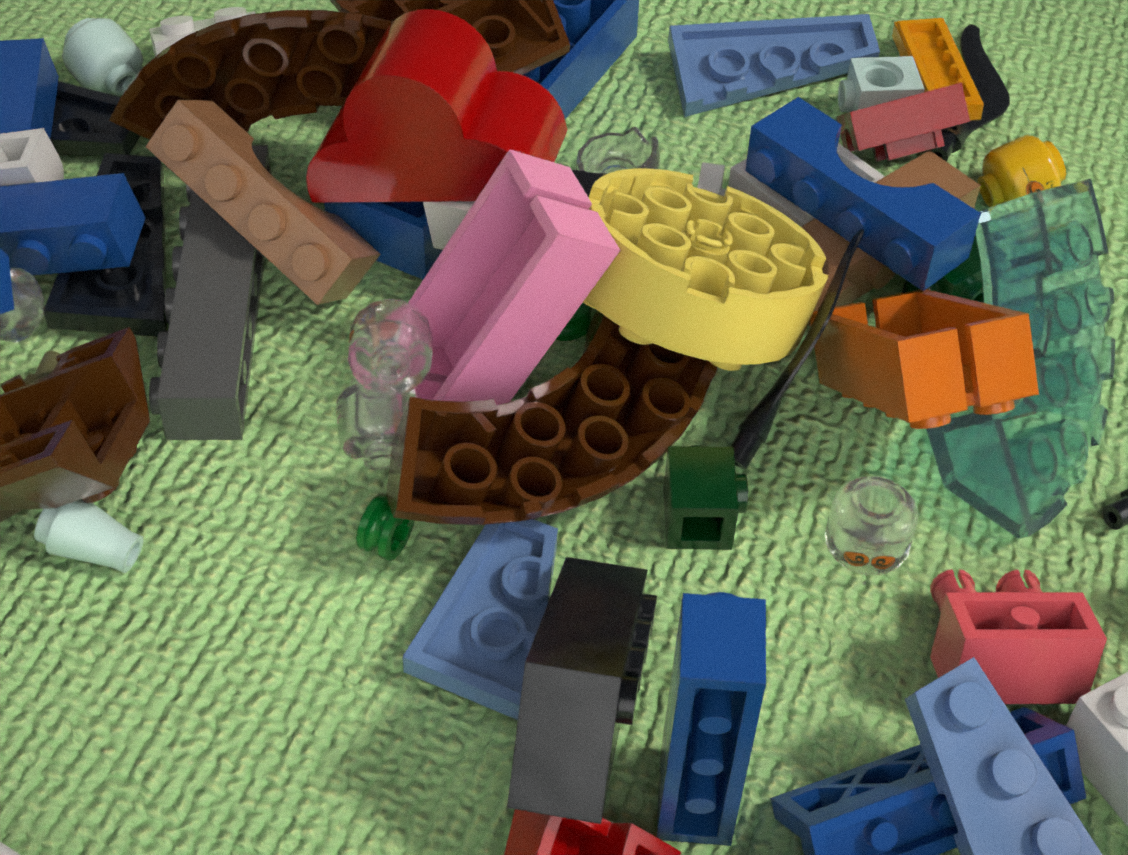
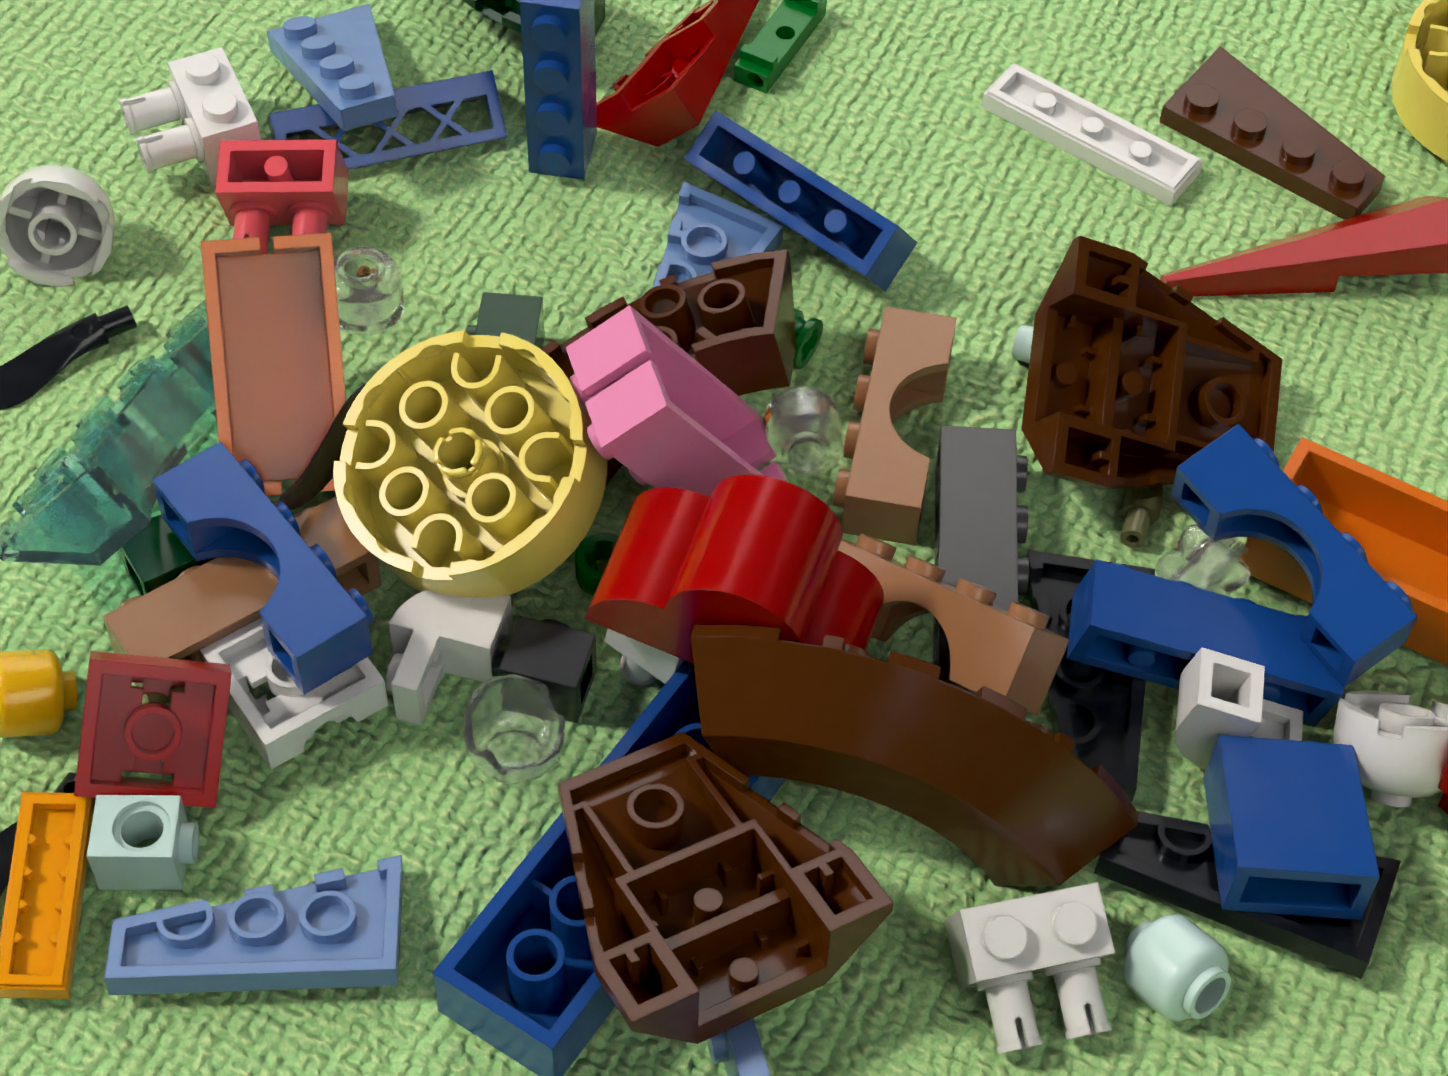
camera: 175 degrees left, 5 degrees up
clear head [348,299,433,395] -> none
black wedge [507,557,657,824] -> none
none -> blue brick [684,110,918,292]
none -> medium nougat arch [833,306,957,546]

